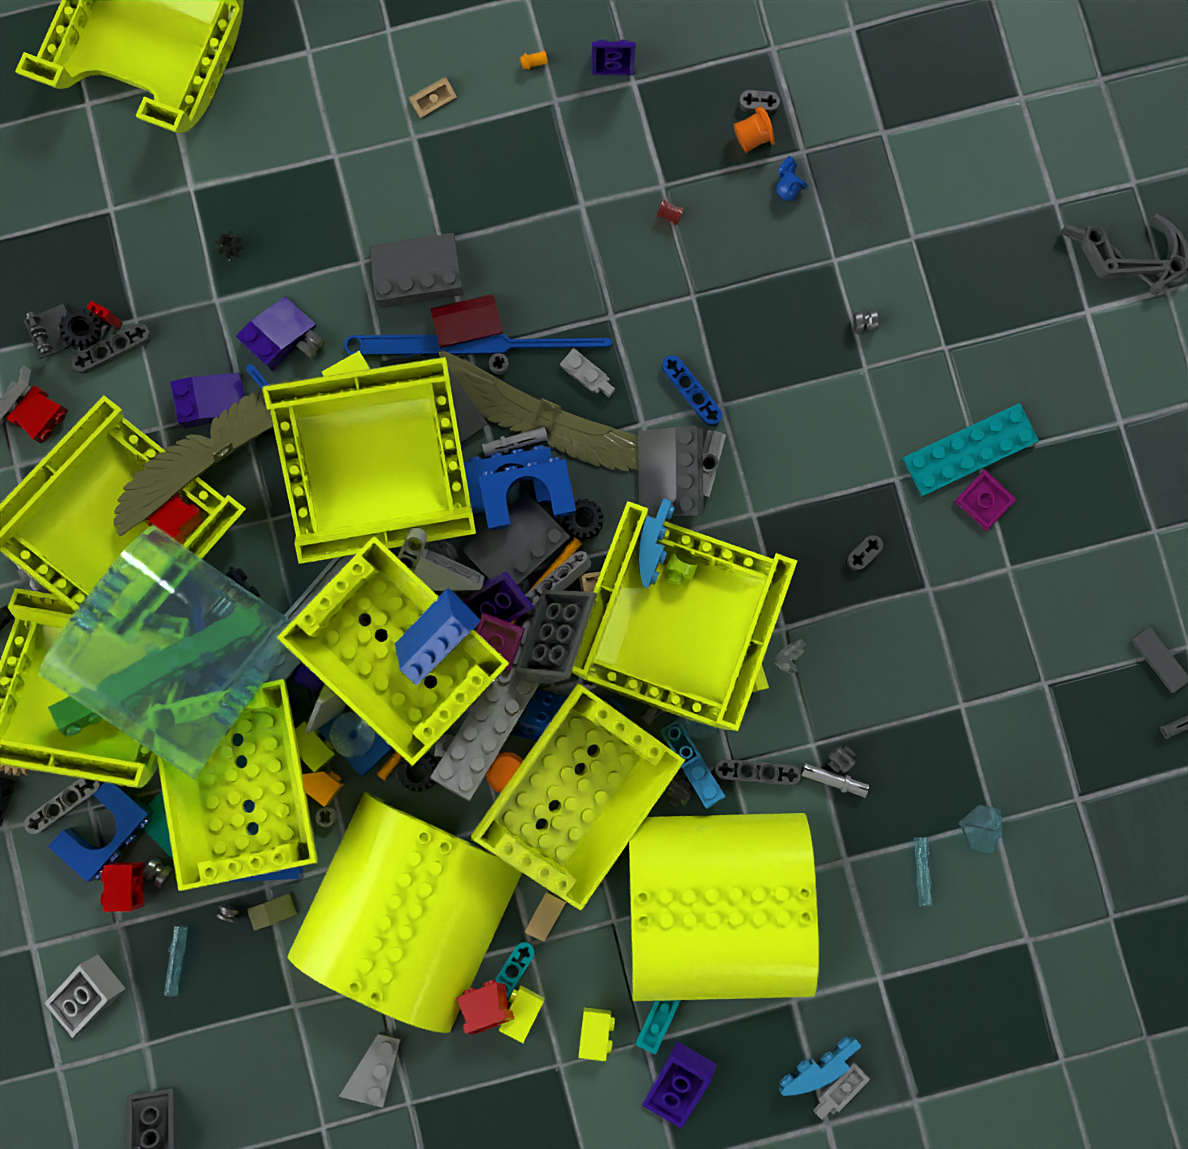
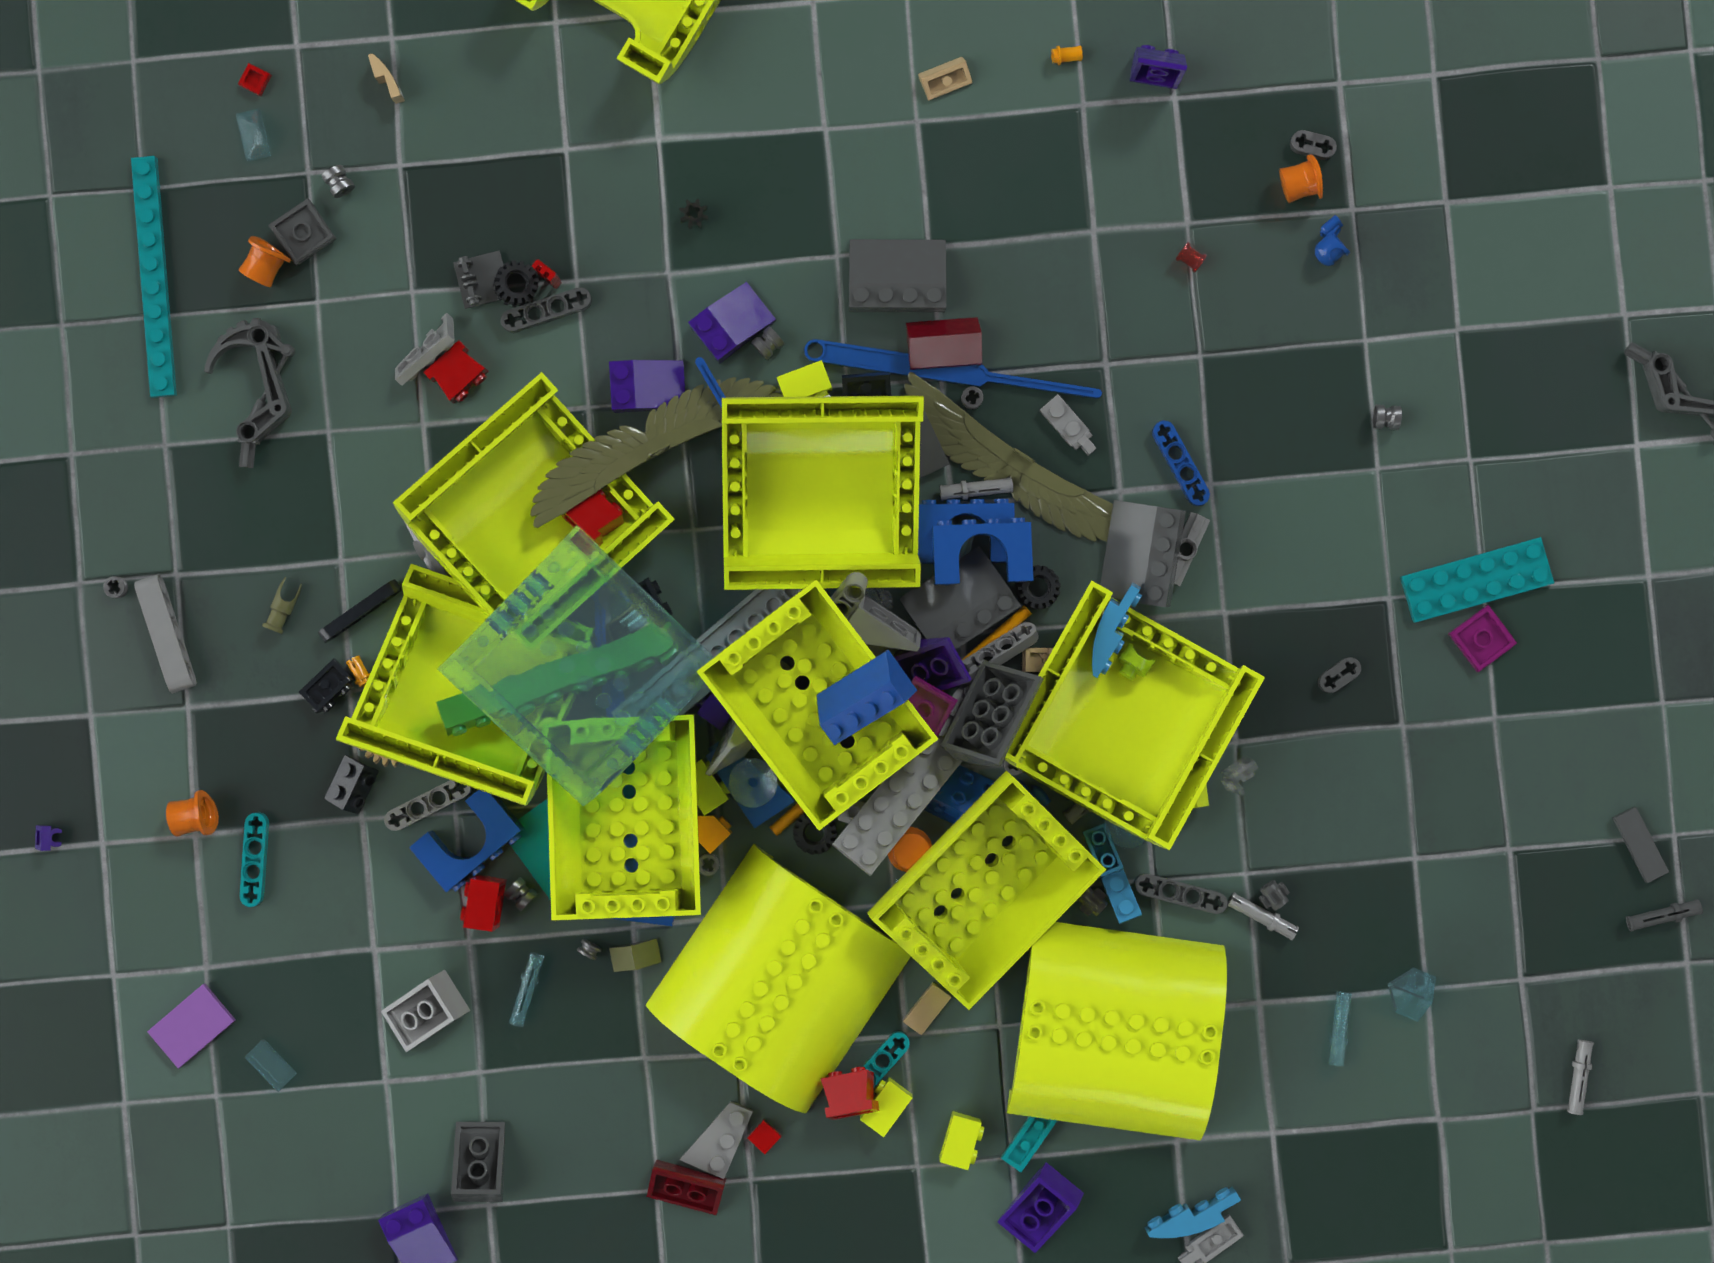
camera: 10 degrees right, 5 degrees up
none -> dark red slope [646,1160,726,1216]
none -> red tile [747,1119,782,1154]
none -> light grey pin [1567,1039,1594,1115]

